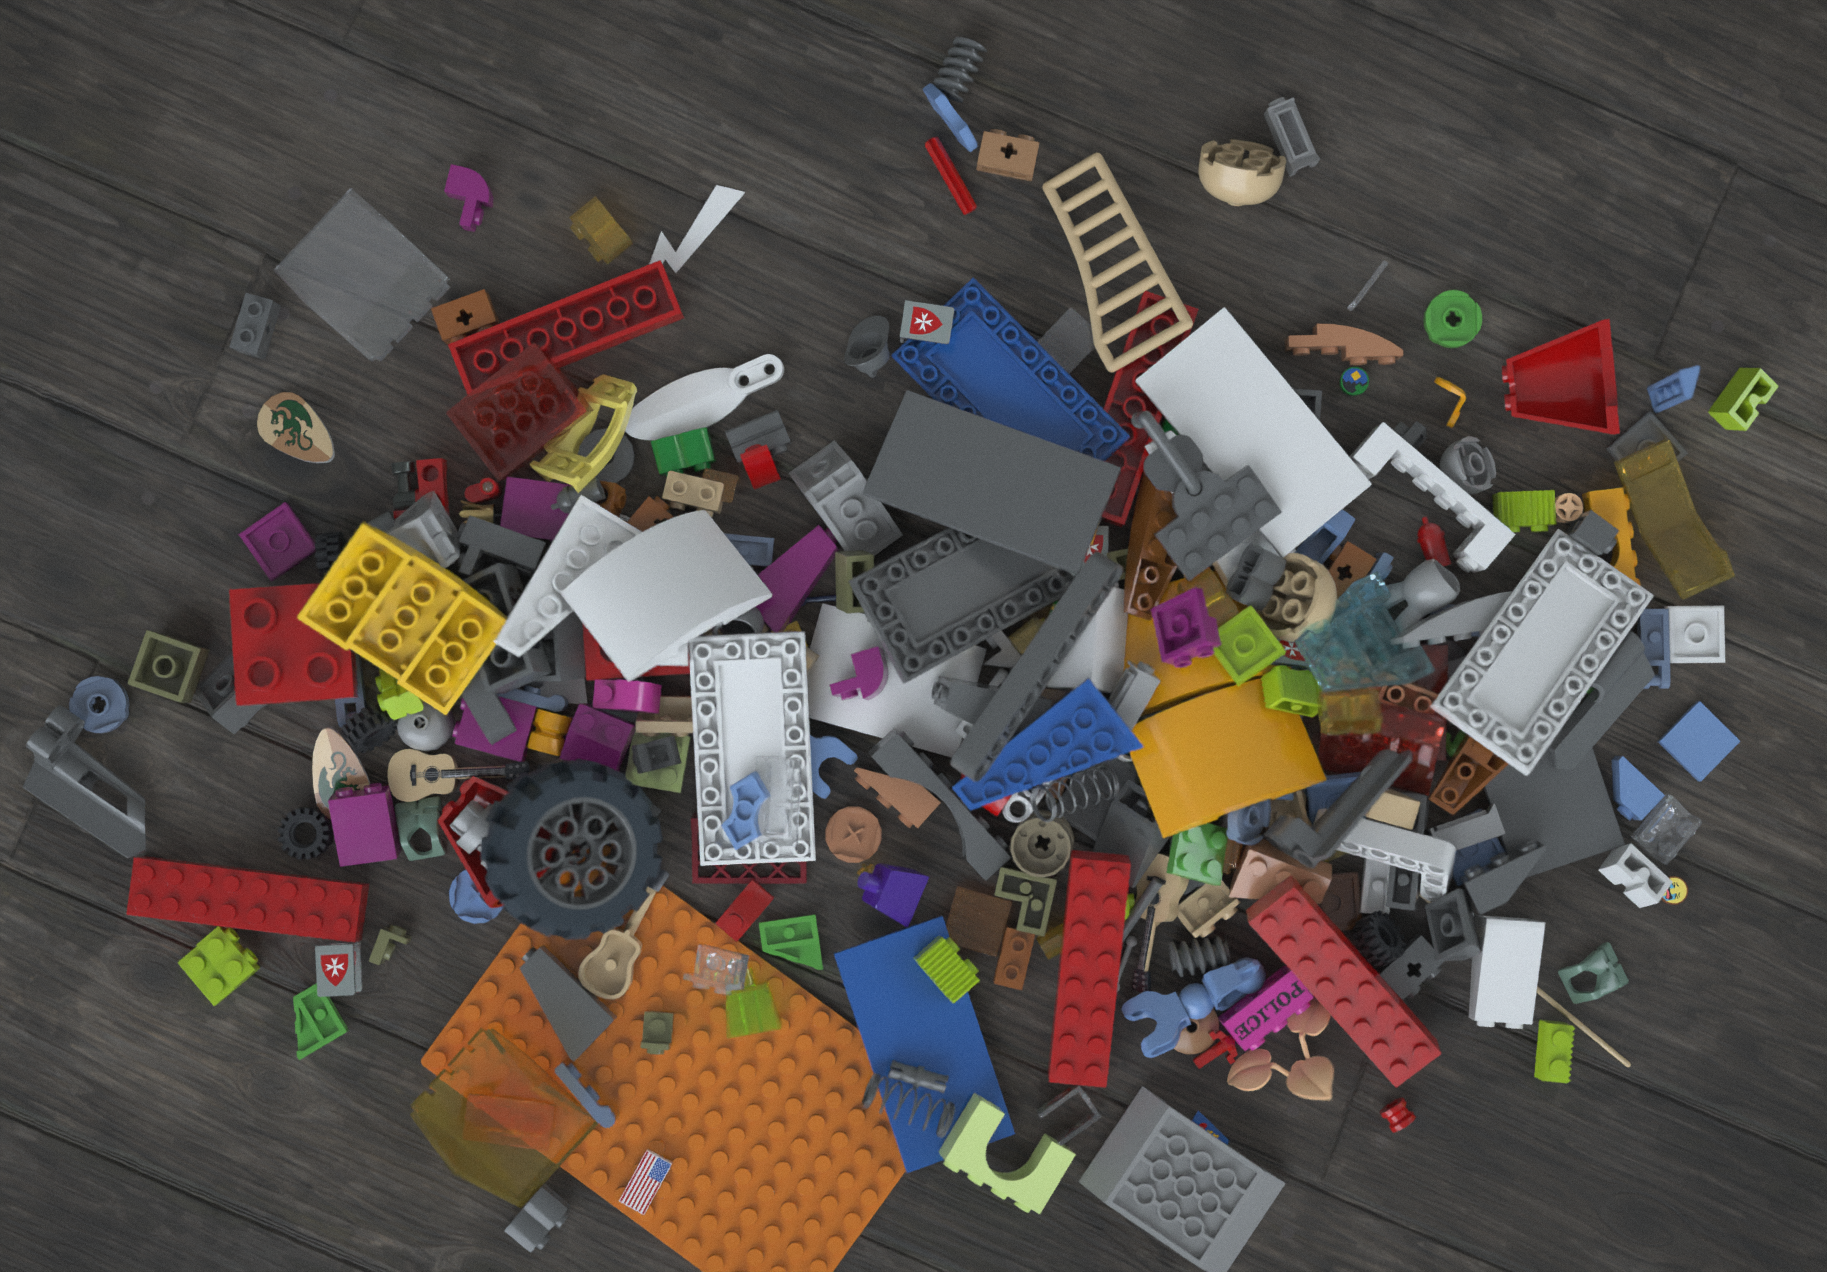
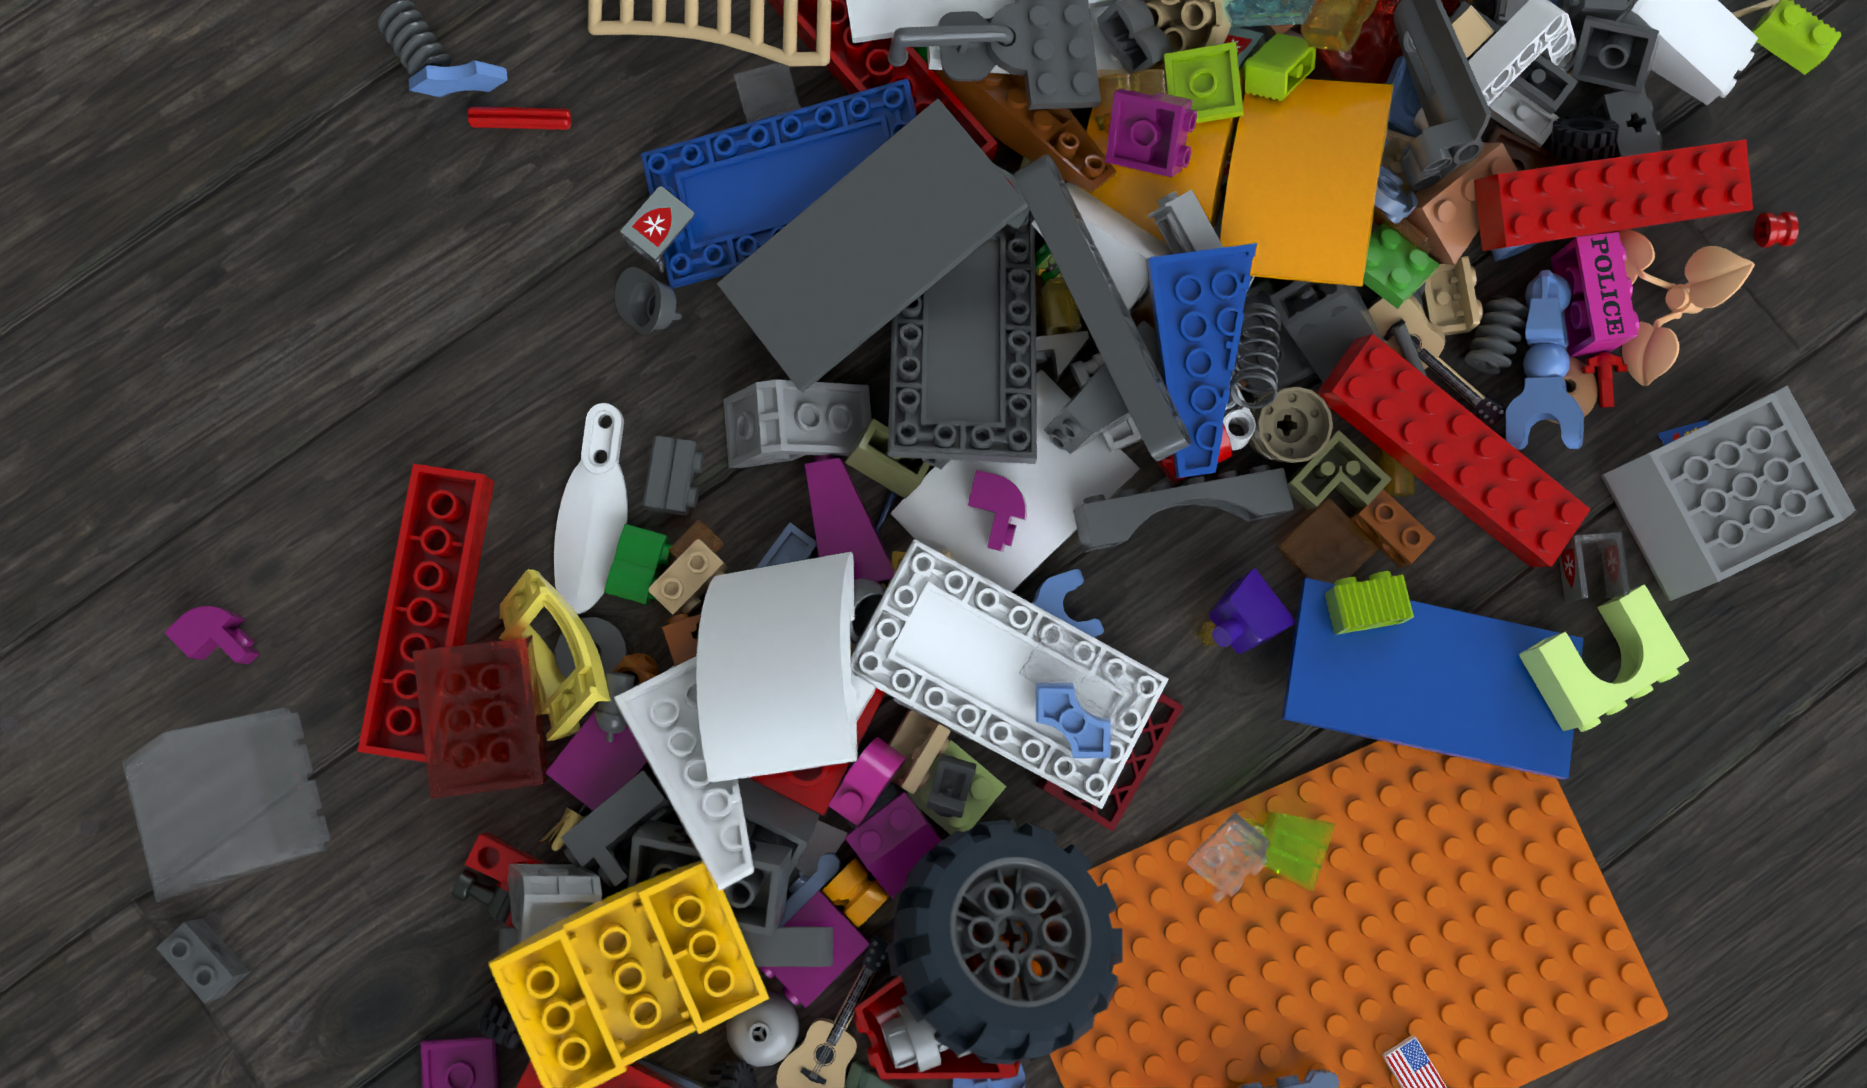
camera: 65 degrees left, 5 degrees down
shield [257,392,335,463] -> none
lime brick [375,668,424,720] -> none
dark orange brick [431,289,500,345] -> none
red piece [465,478,503,504] -> none
dark grey slope [520,945,617,1062] -> none
clear yellow brick [569,196,633,265] -> none
tan piece [578,868,670,999] -> none
olive bracket [640,1011,674,1054] -> none
white sticker [649,185,745,273] -> none
red slope [715,880,775,942] -> none
red slope [740,444,781,490] -> none
bright green wing [759,914,824,970] -> none
nougat tile [826,806,882,863] -> none
nougat slope [854,767,941,828] -> none
dark grey piece [862,1073,955,1138] -> none
dark grey pin [888,1060,949,1094] -> none
medium nougat brick [976,129,1040,182] -> none

